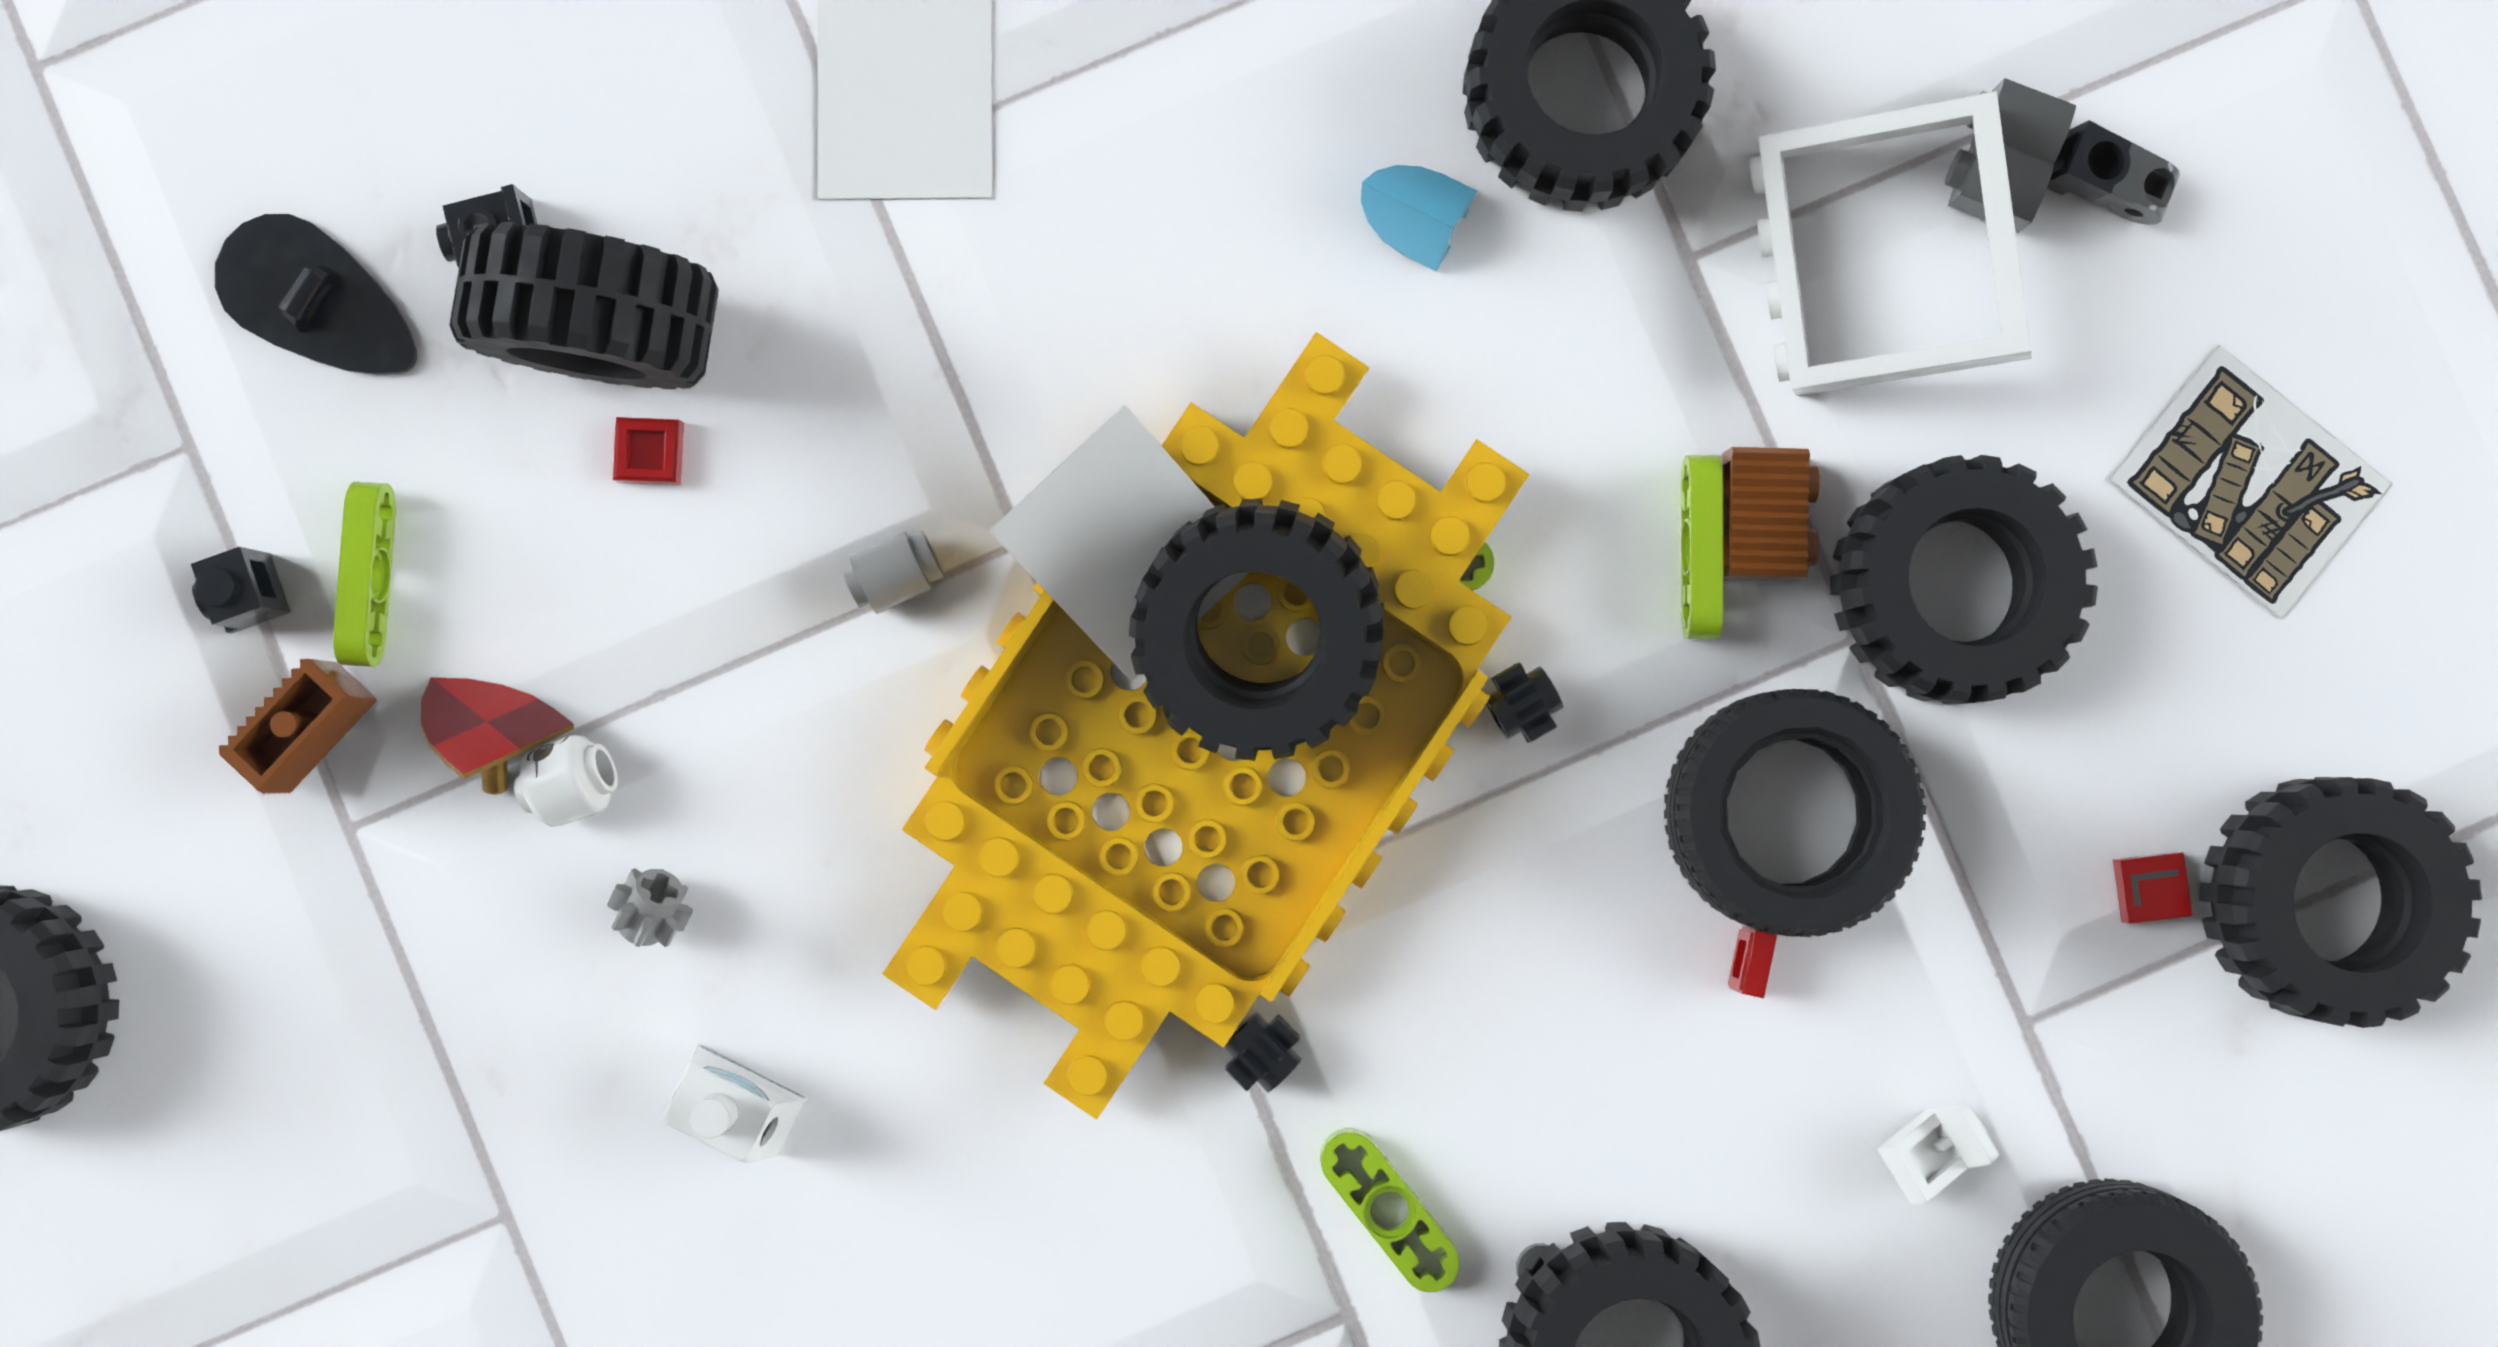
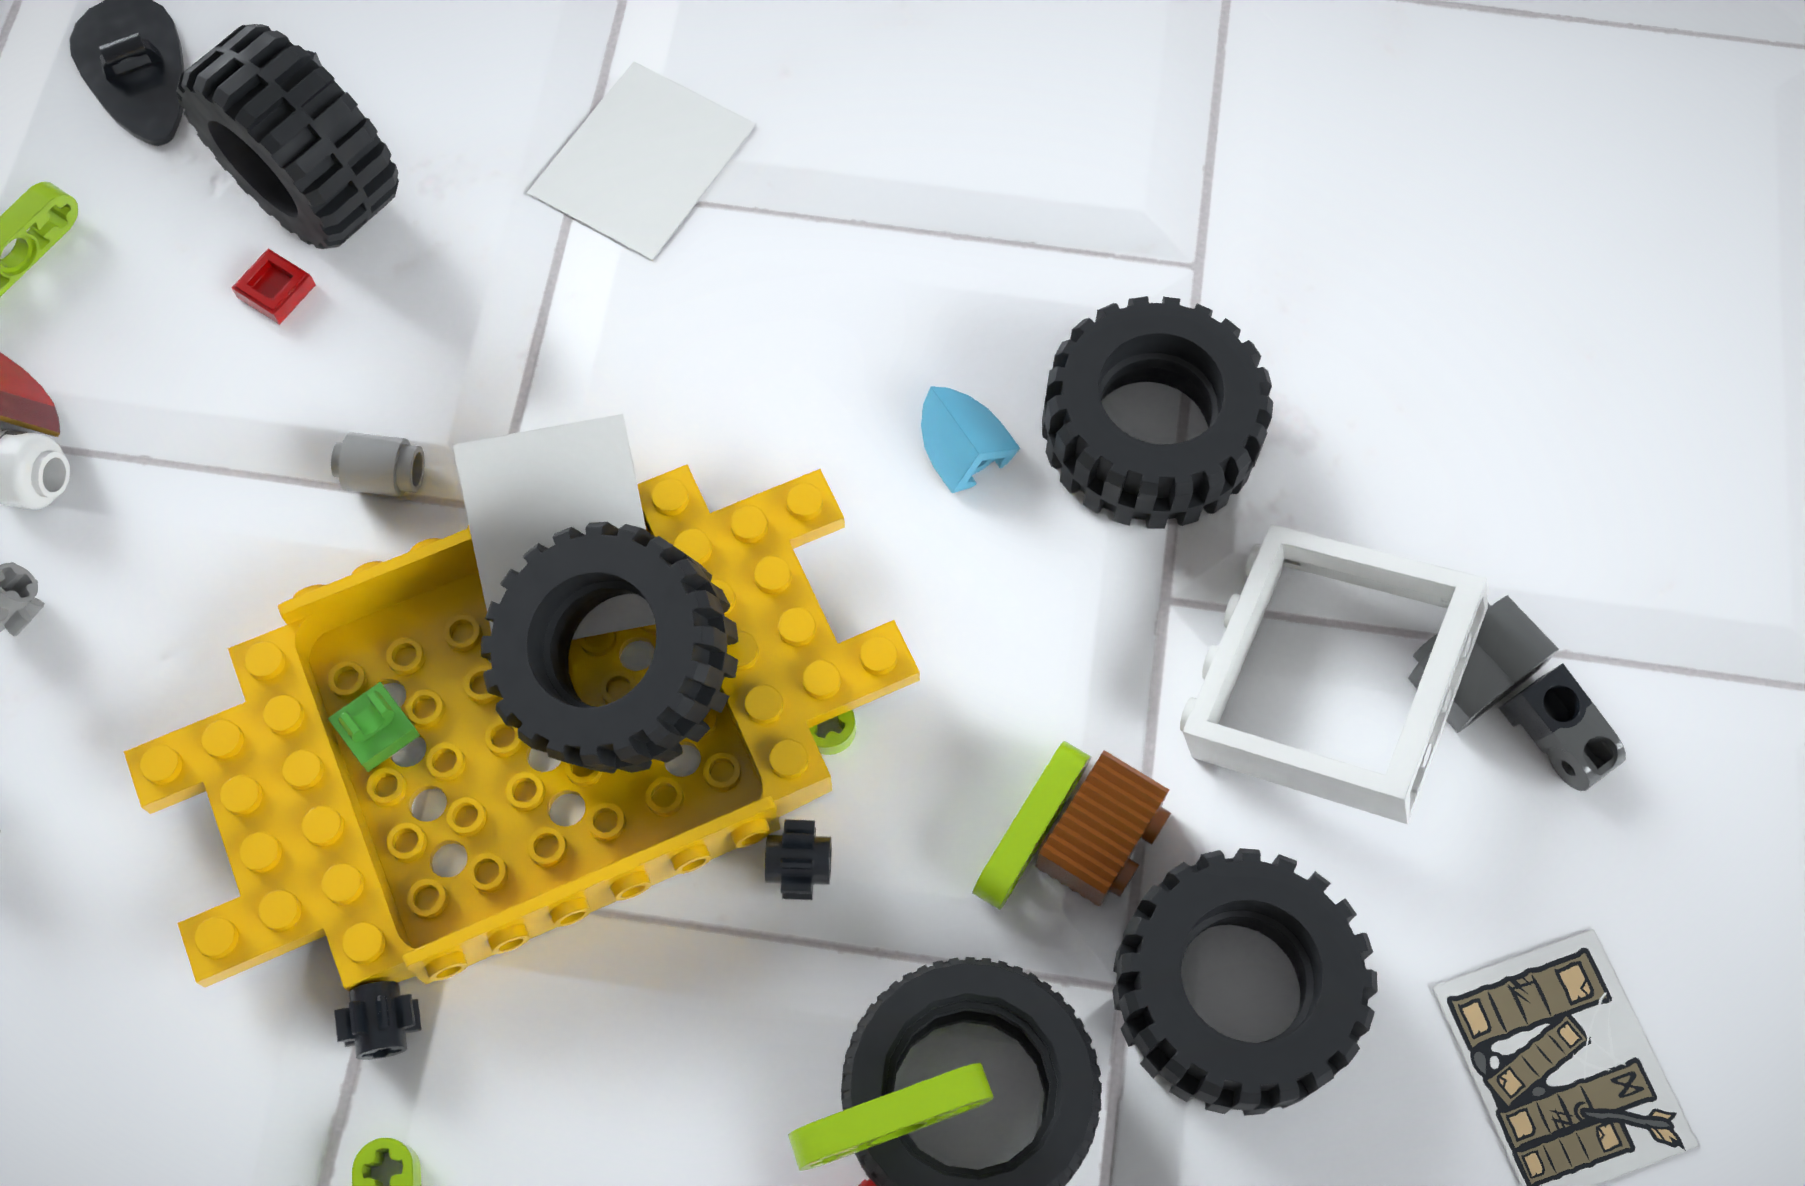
camera: 30 degrees right, 20 degrees down
none -> bright green tile [328,682,420,772]
none -> lime beam [788,1063,994,1171]

